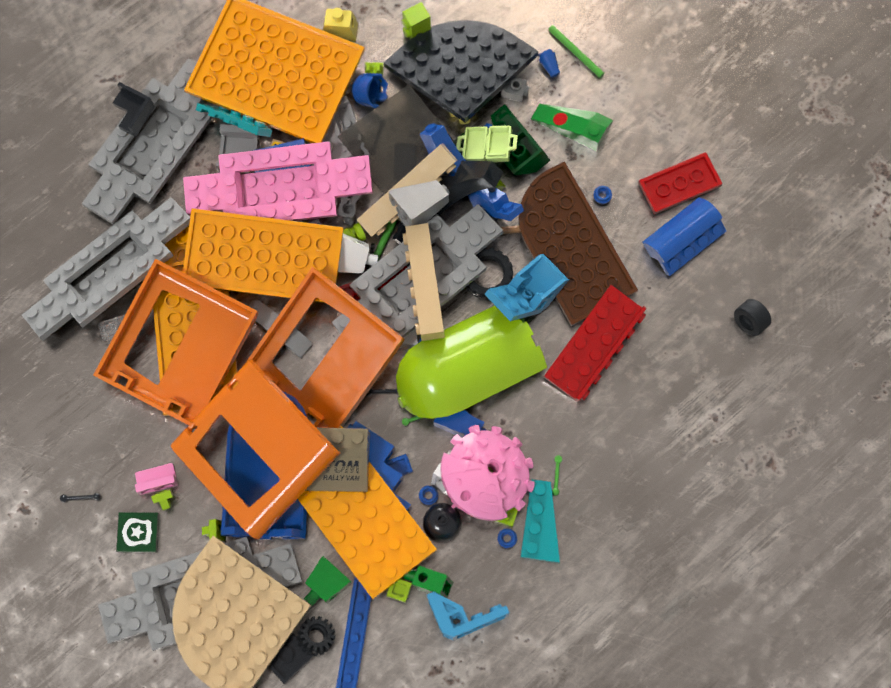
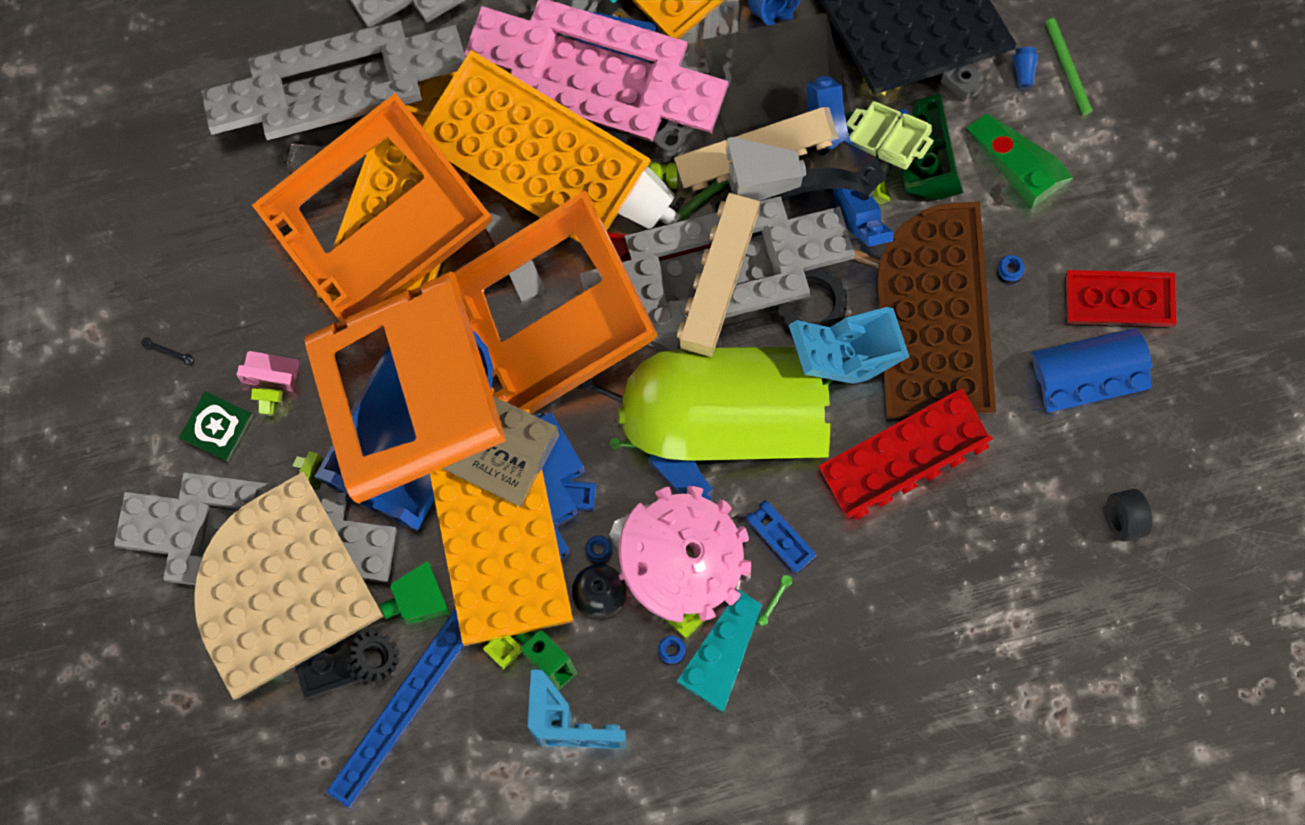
camera: 25 degrees right, 0 degrees up
none -> blue plate [744,500,817,574]

